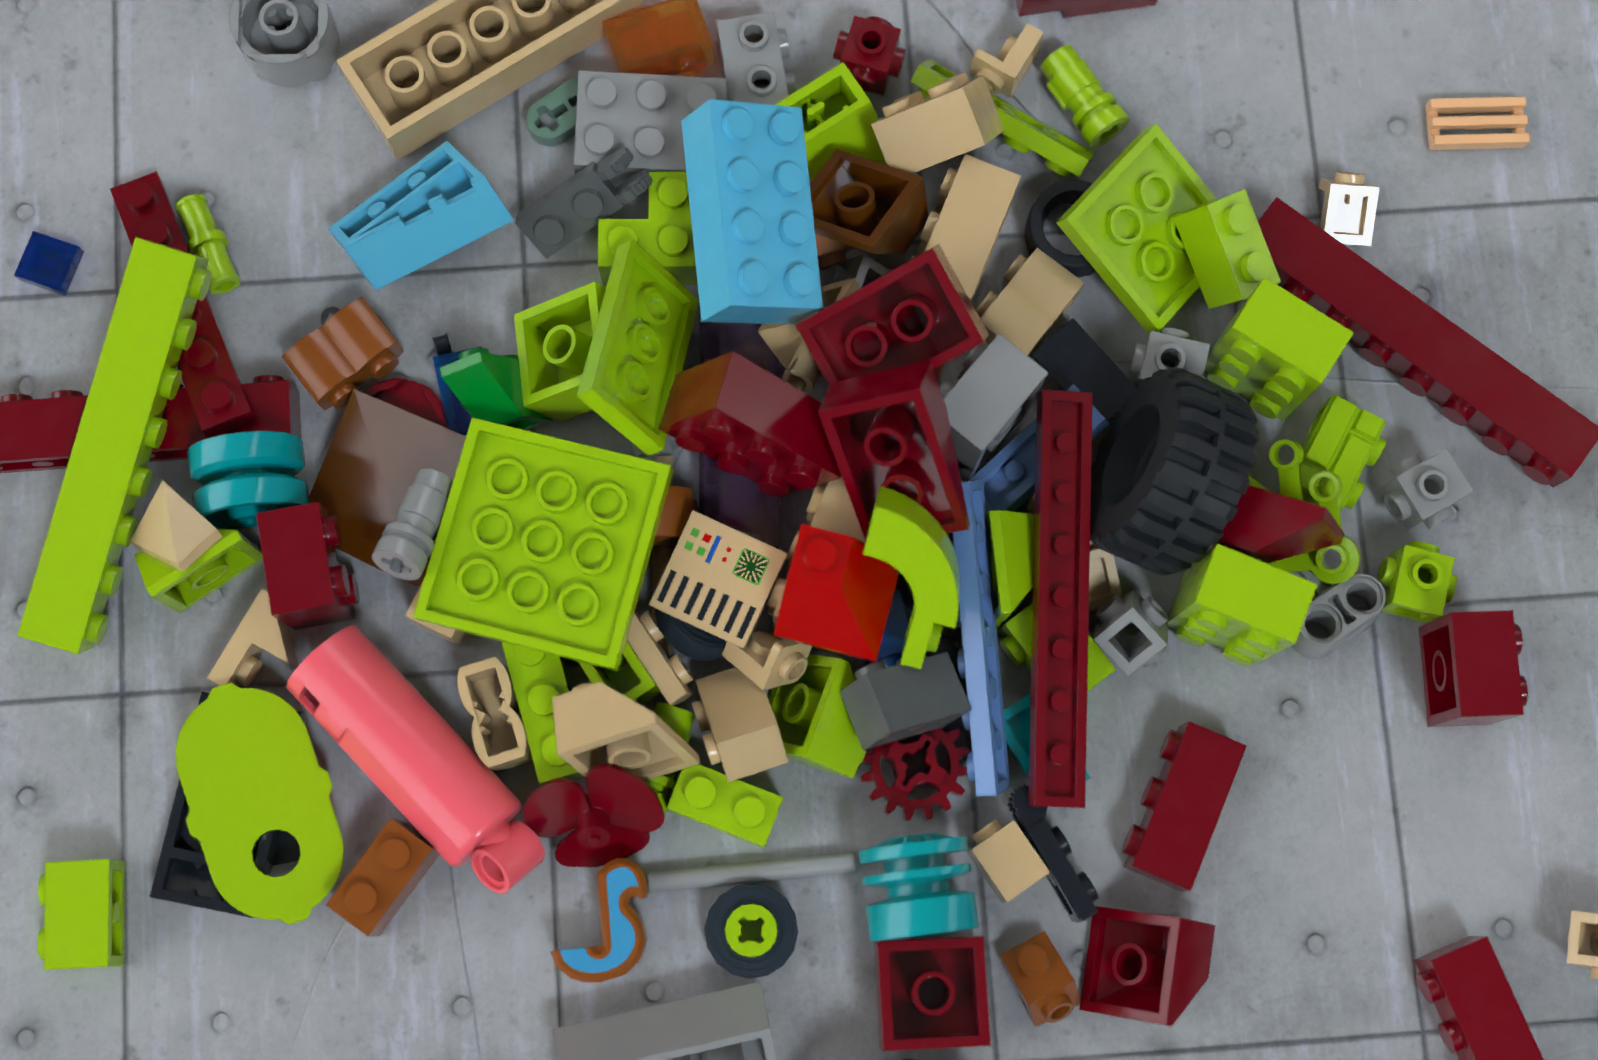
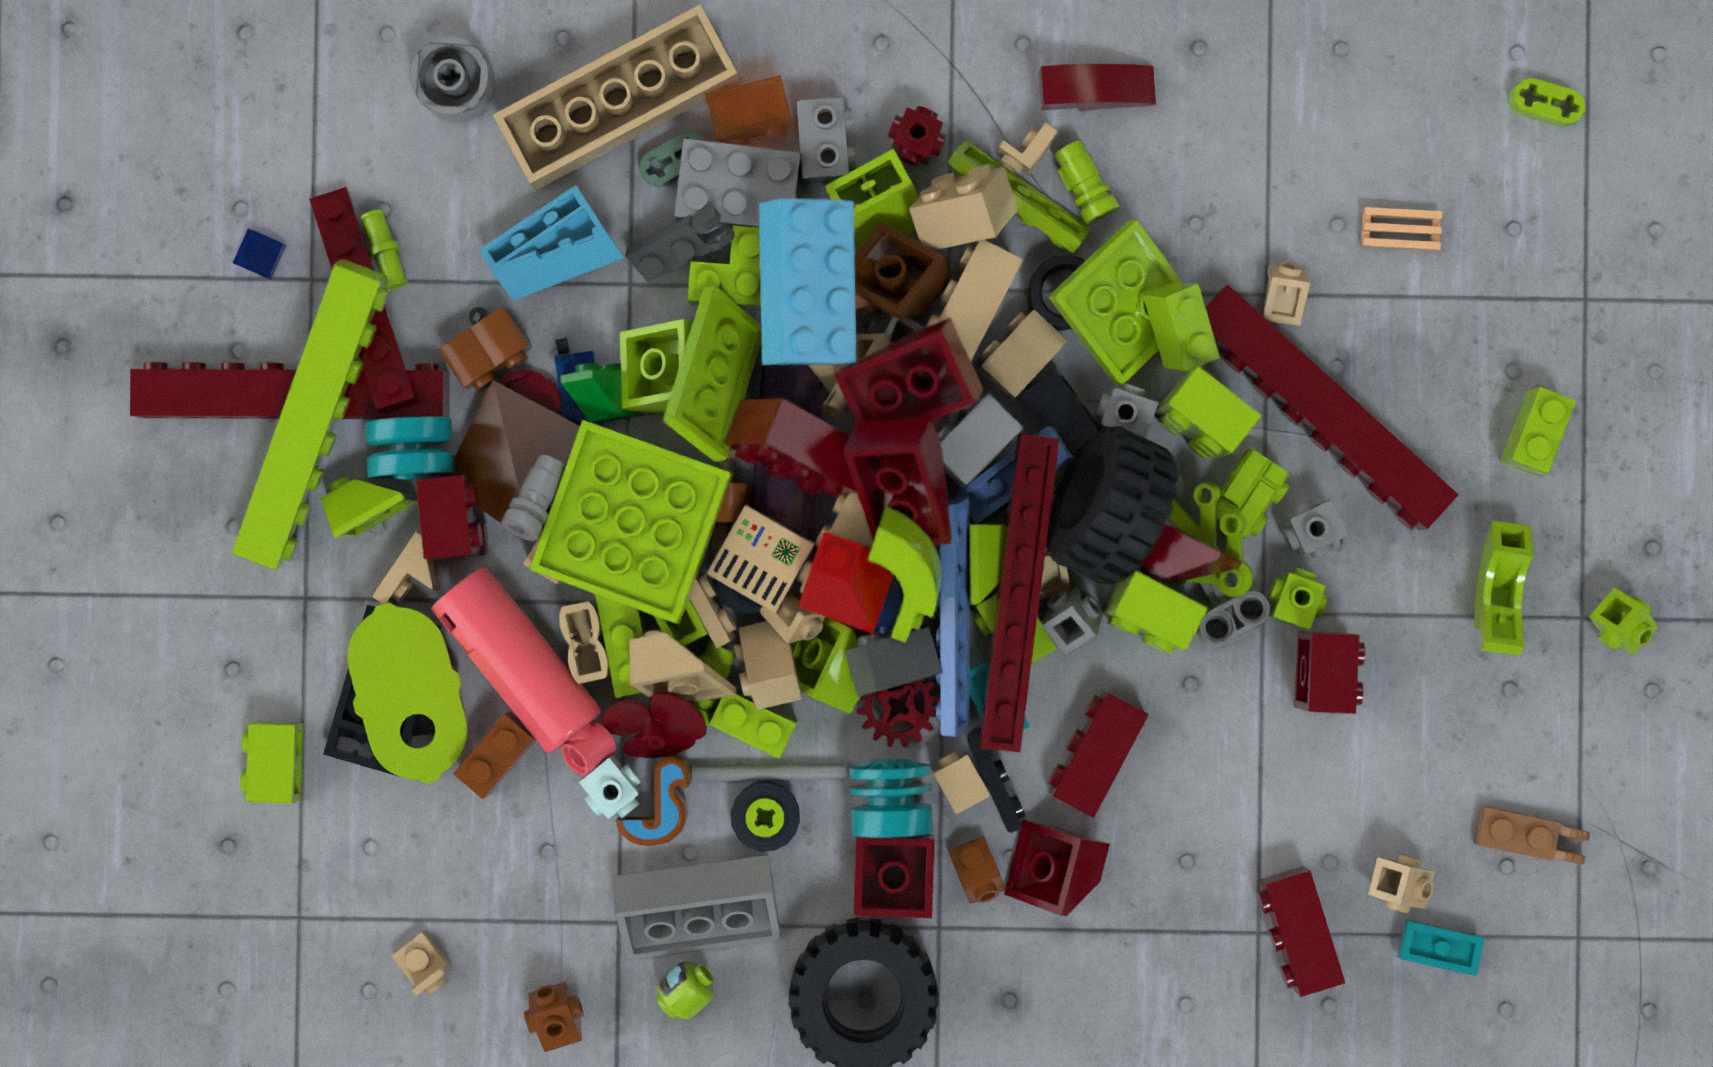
camera: 10 degrees right, 10 degrees up
tan slope [130,480,222,572] -> none
none -> light aqua brick [579,755,642,819]

